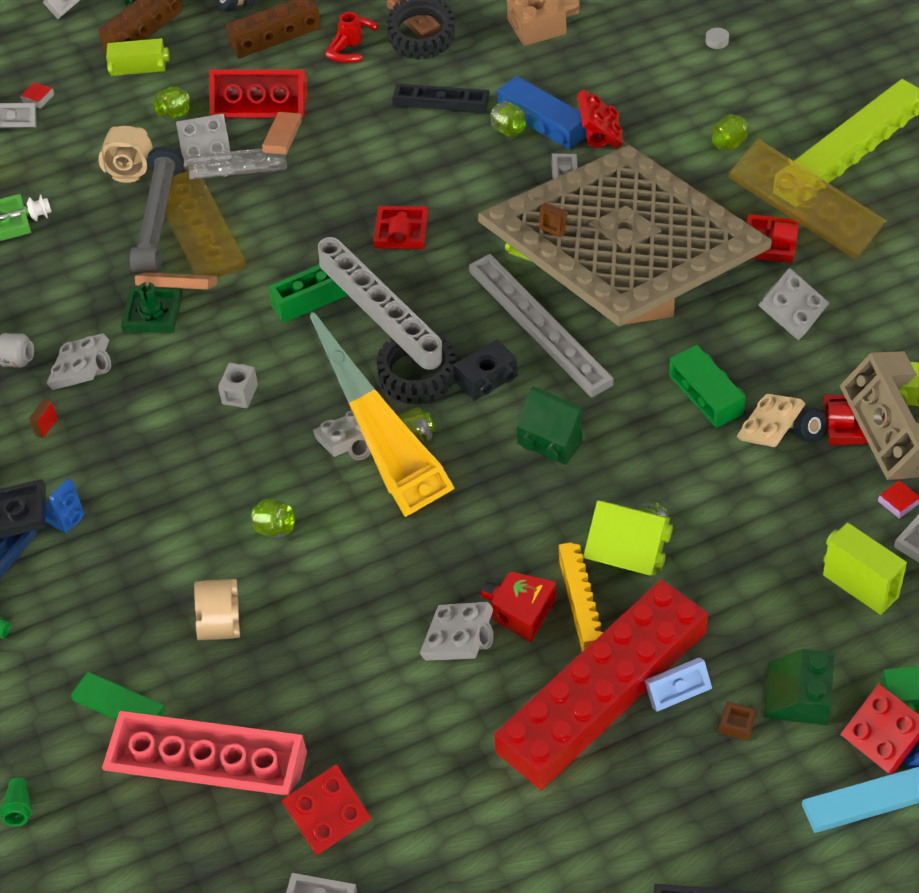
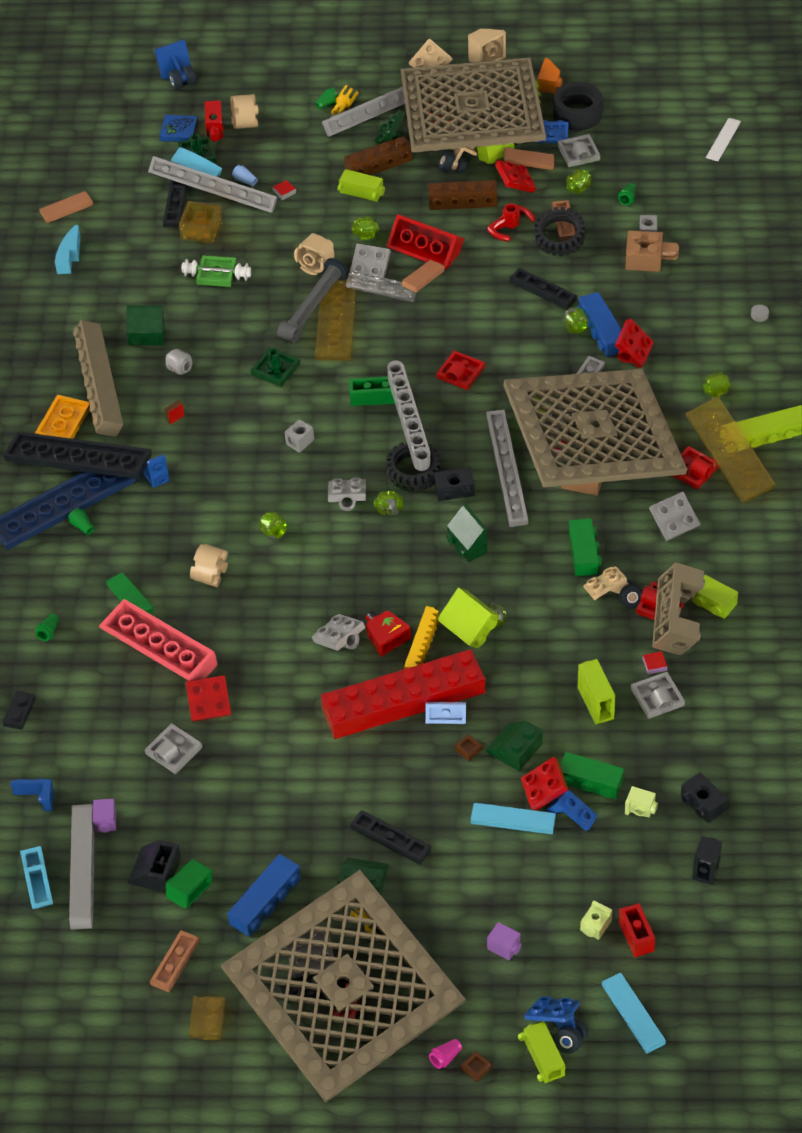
camera: 25 degrees right, 0 degrees up
light grey plate [46,333,111,390] -> none
nougat tile [135,272,217,289] -> none
yellow plate [310,312,455,517] -> none
reddish brown tile [538,202,568,237] -> none

